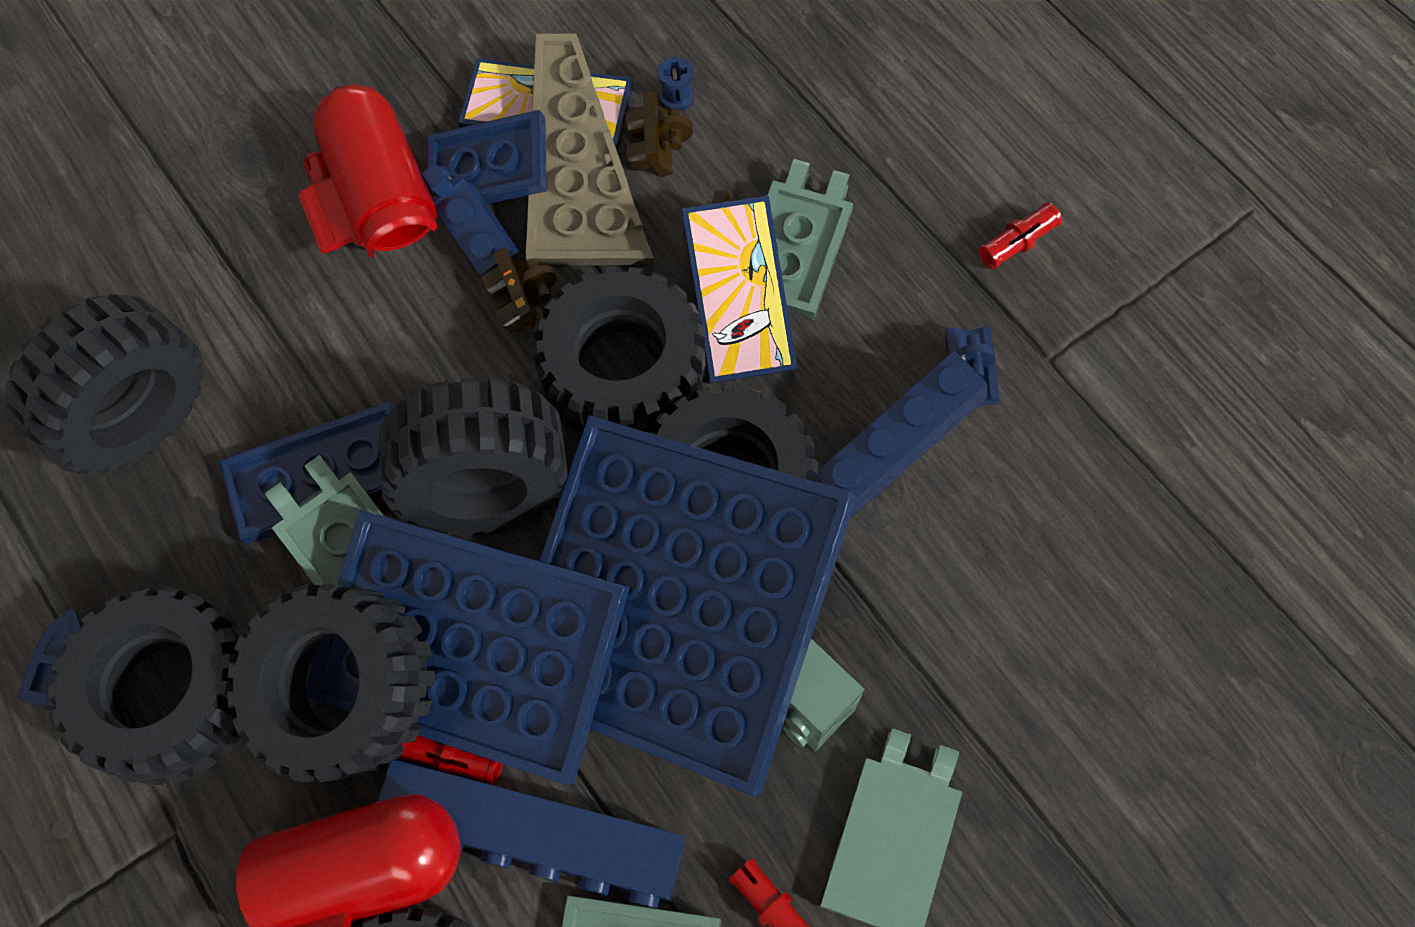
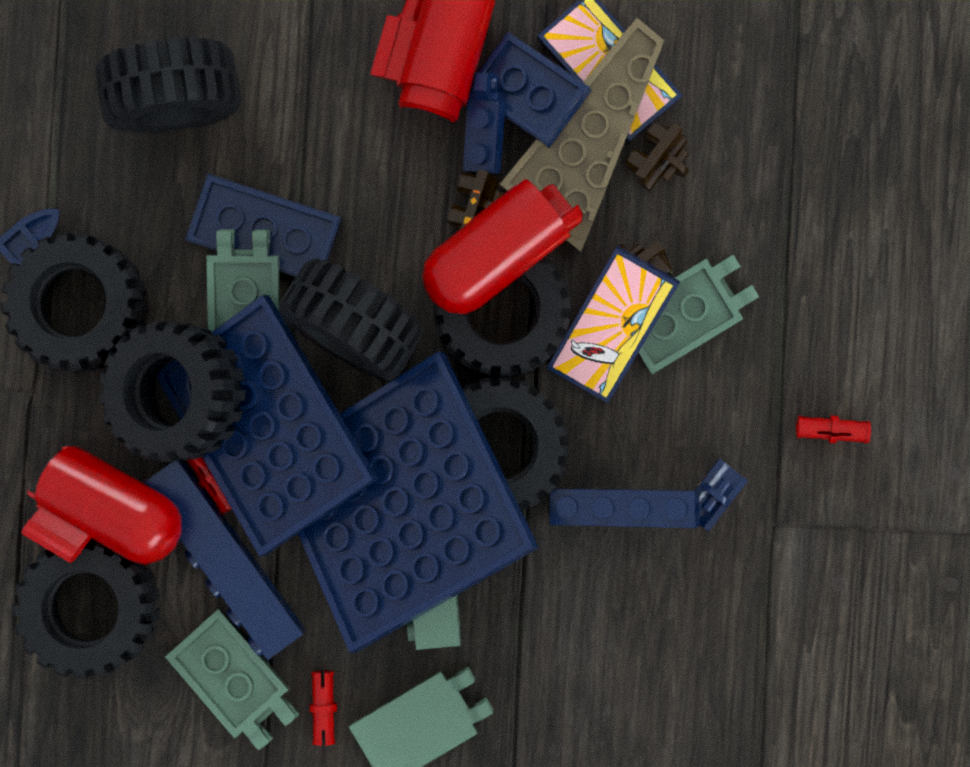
camera: 35 degrees right, 20 degrees up
dark blue bush [657,57,694,111] -> none
none -> red piece [422,179,583,315]

